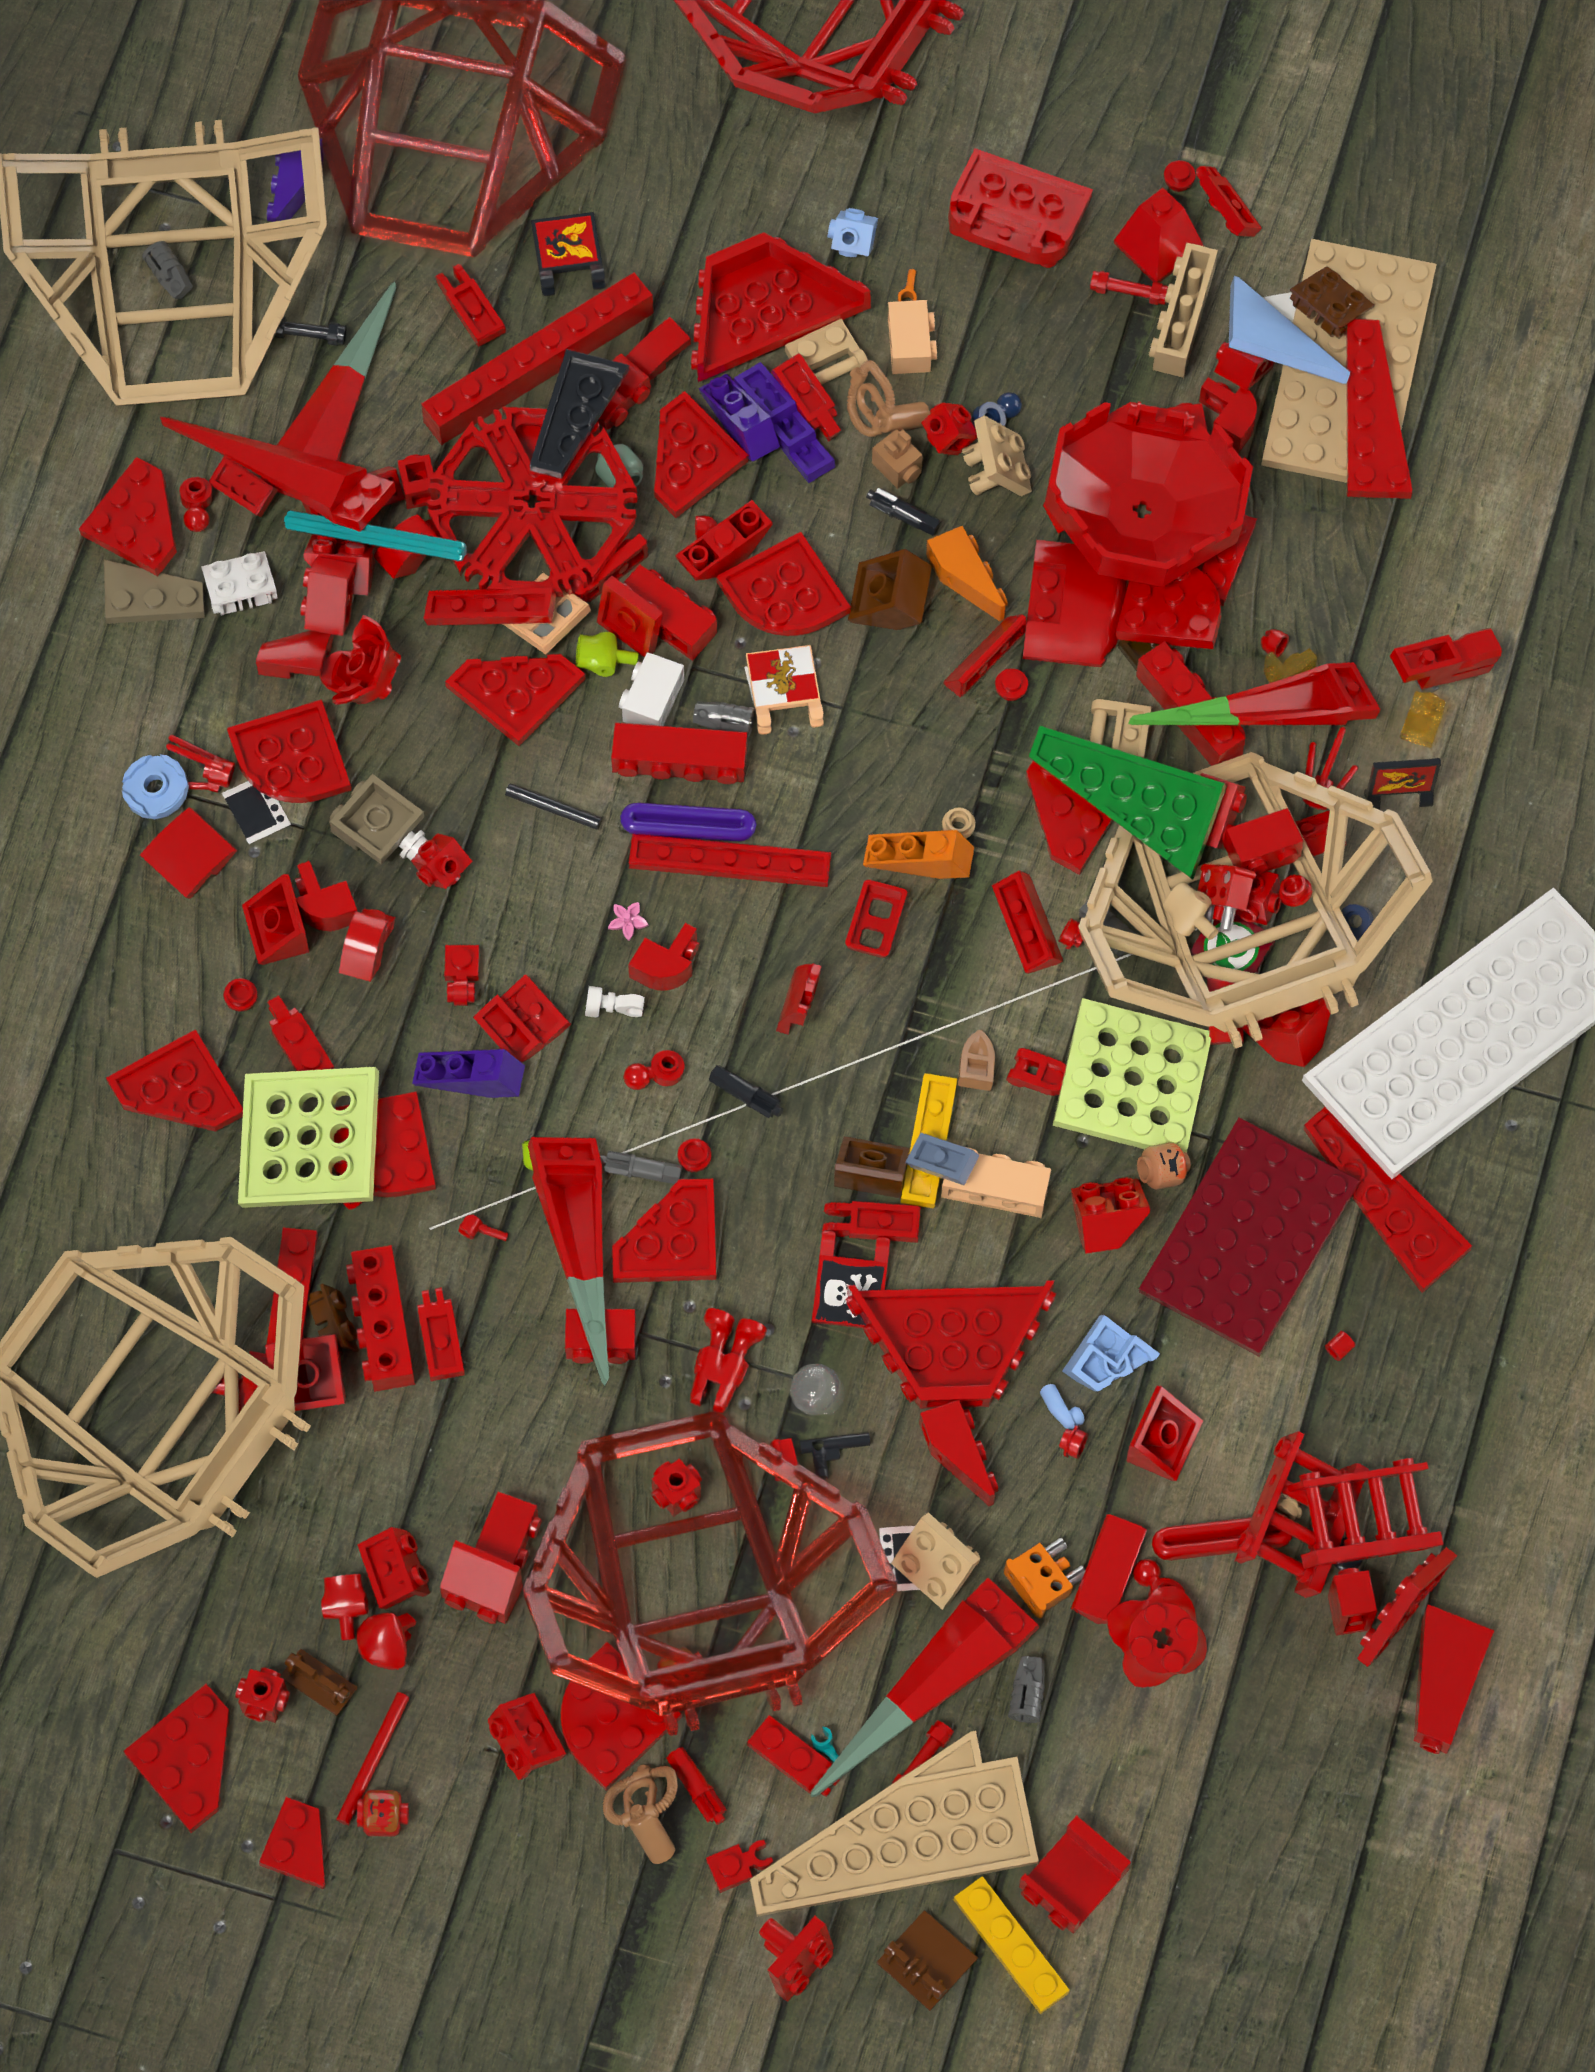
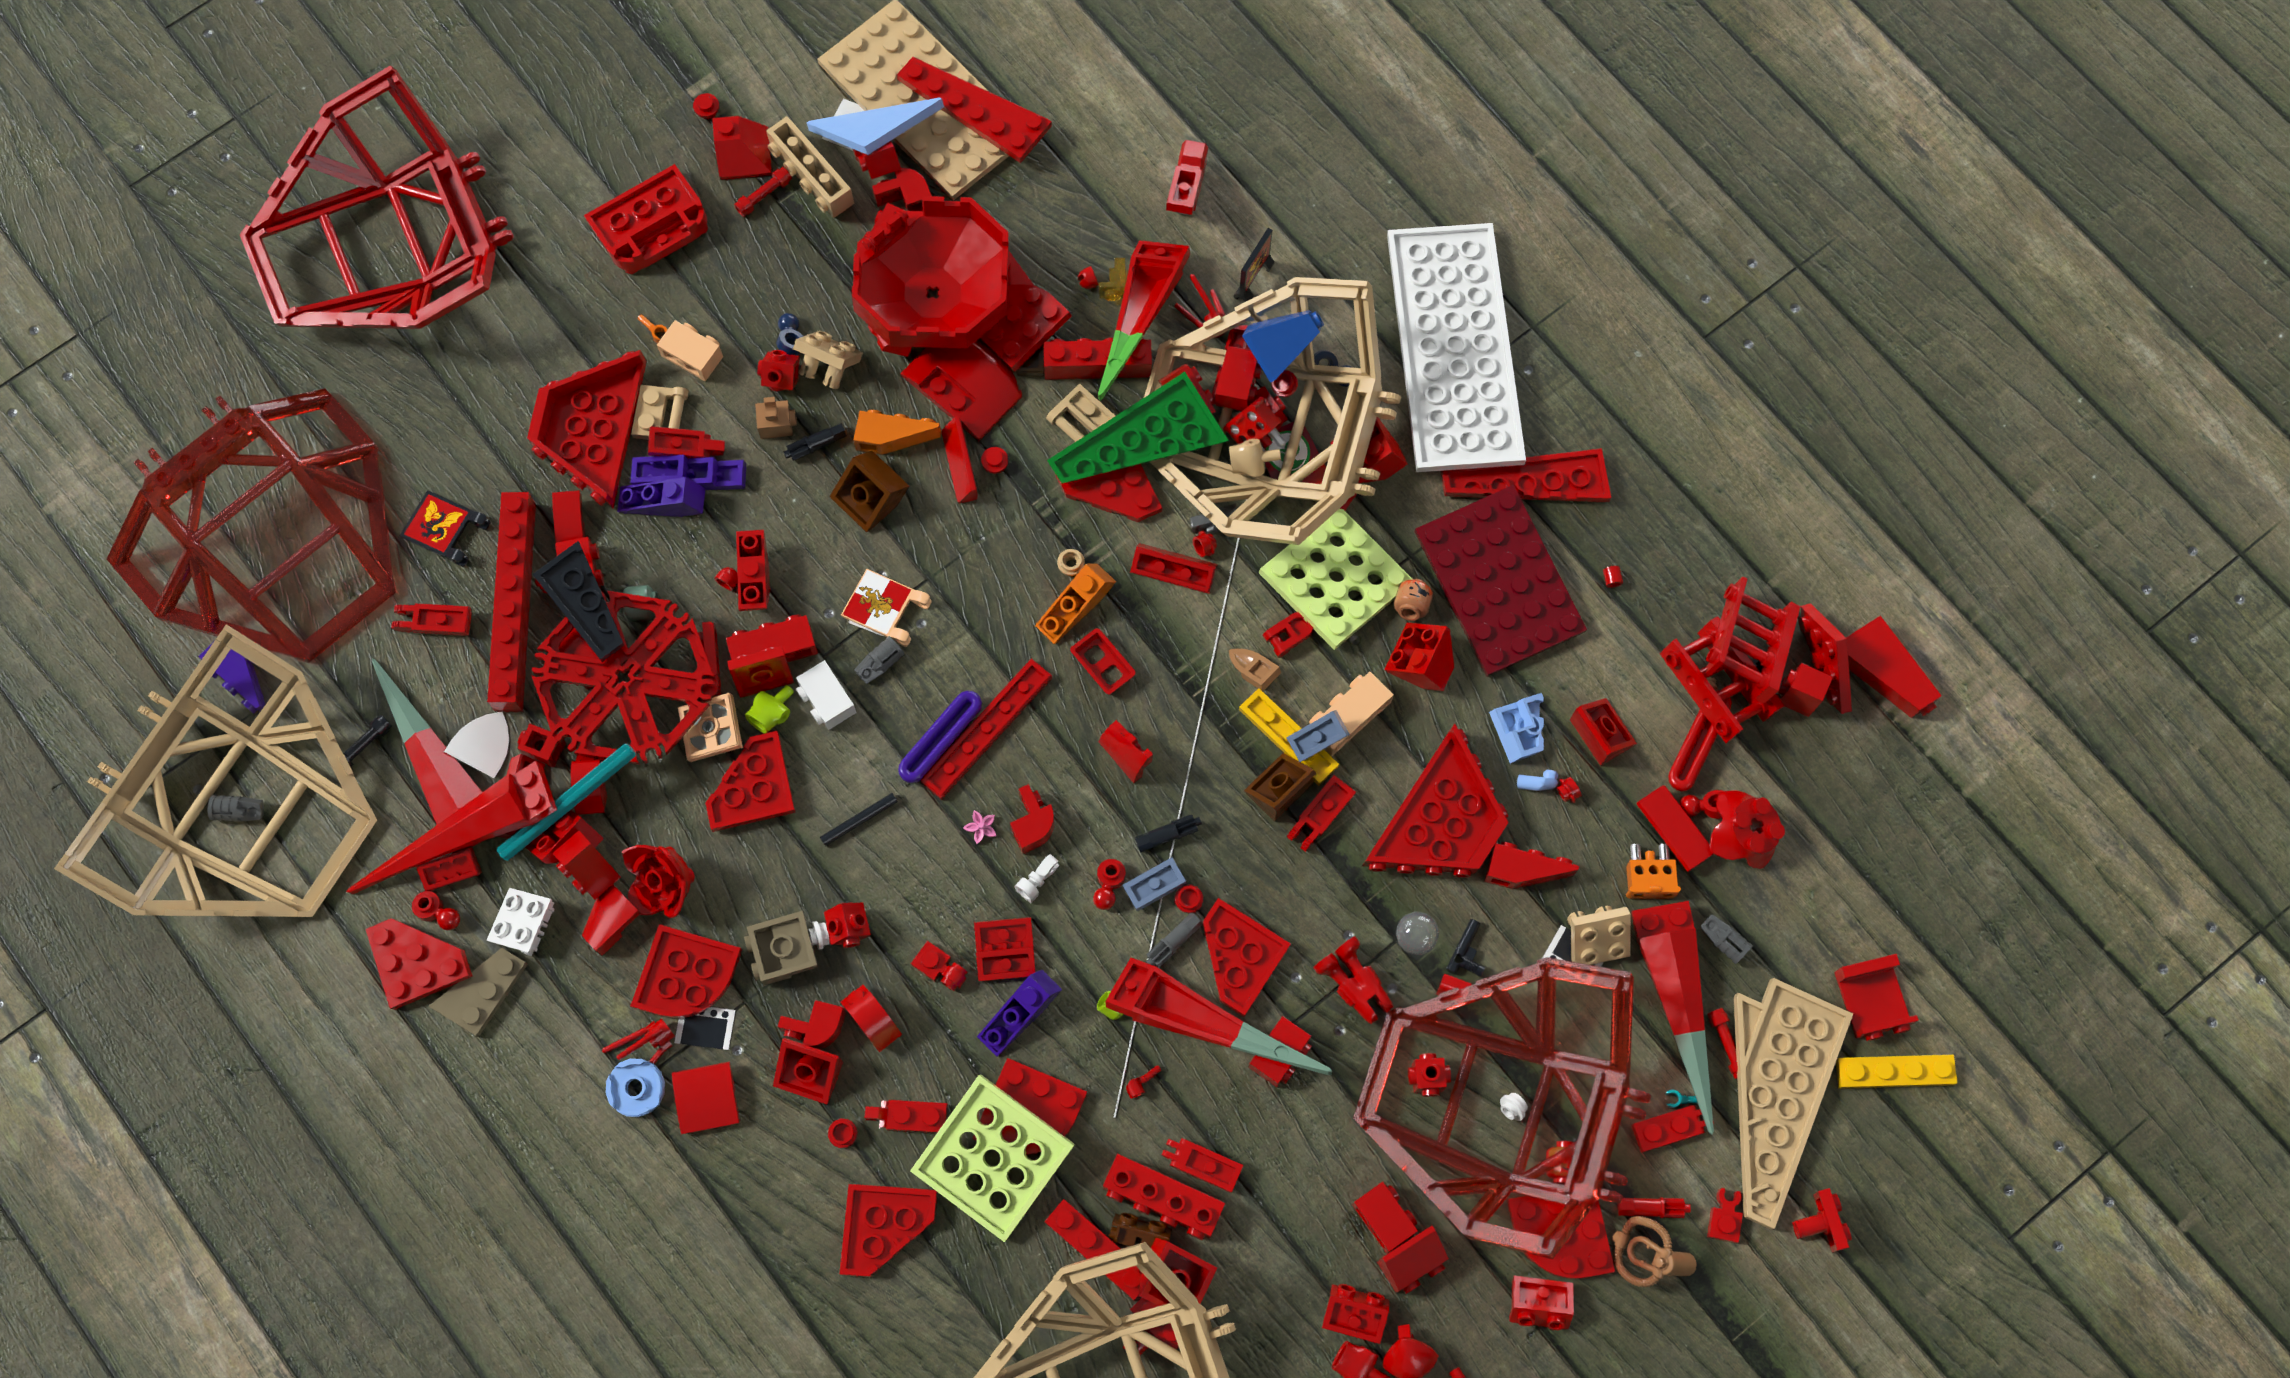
camera: 55 degrees left, 5 degrees up
red plate [423,588,556,625] -> none
red brick [611,723,747,784] -> none
red plate [654,391,749,518] -> none
red plate [716,532,851,636] -> none
flag [812,1231,890,1328] -> none
light blue brick [828,208,878,257] -> none
medium nougat piece [847,360,930,437] -> none
reddish brown hinge [876,1910,978,2011] -> none
red hinge [1196,166,1262,237] -> none
reddish brown hinge [1290,266,1375,339] -> none
clear yellow bracket [1400,691,1446,749] -> none
none -> white sticker [444,712,509,778]
none -> sand blue plate [1123,858,1187,912]
none -> blue slope [1242,310,1324,383]
none -> white plate [1500,1093,1528,1121]

